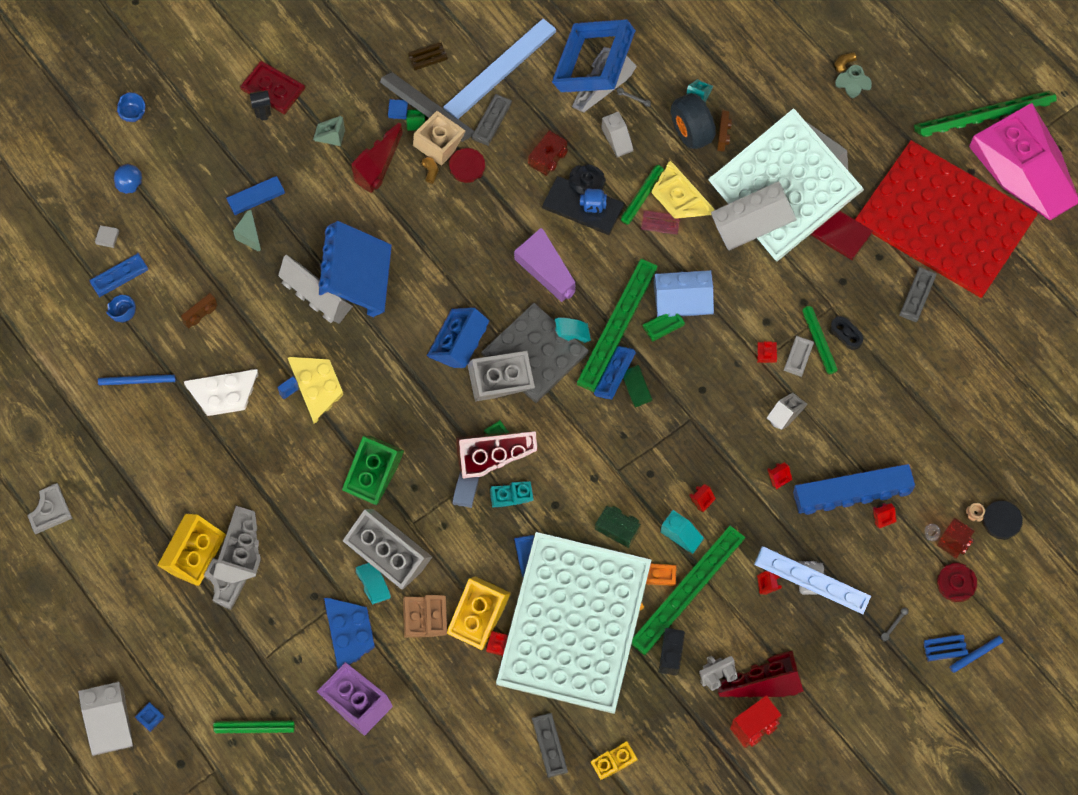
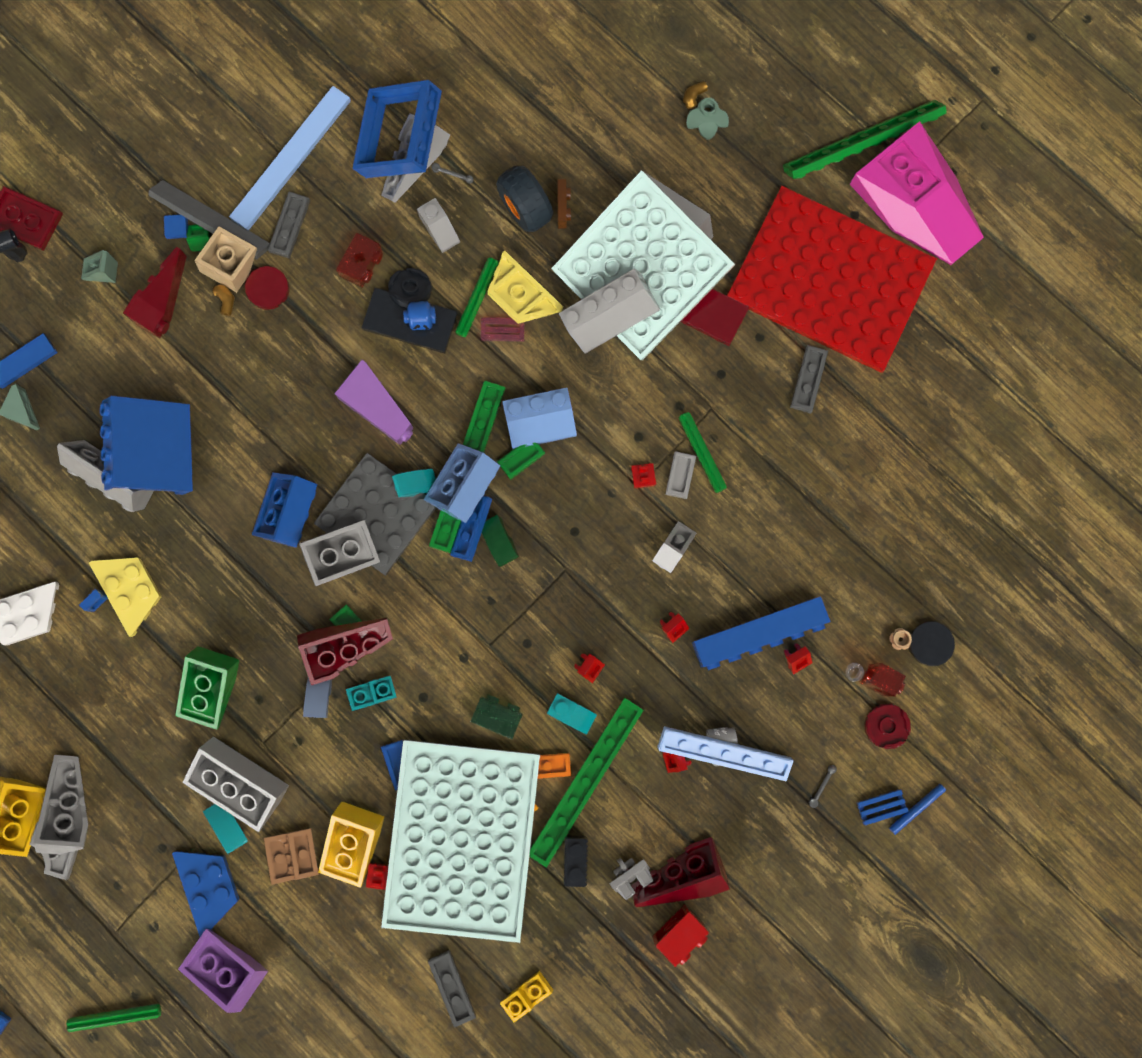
camera: 10 degrees left, 15 degrees up
dark brown tile [408,42,448,71] -> none
teal slope [687,79,713,102] -> none
black plate [830,316,863,350] -> none
none -> medium blue slope [424,443,500,523]

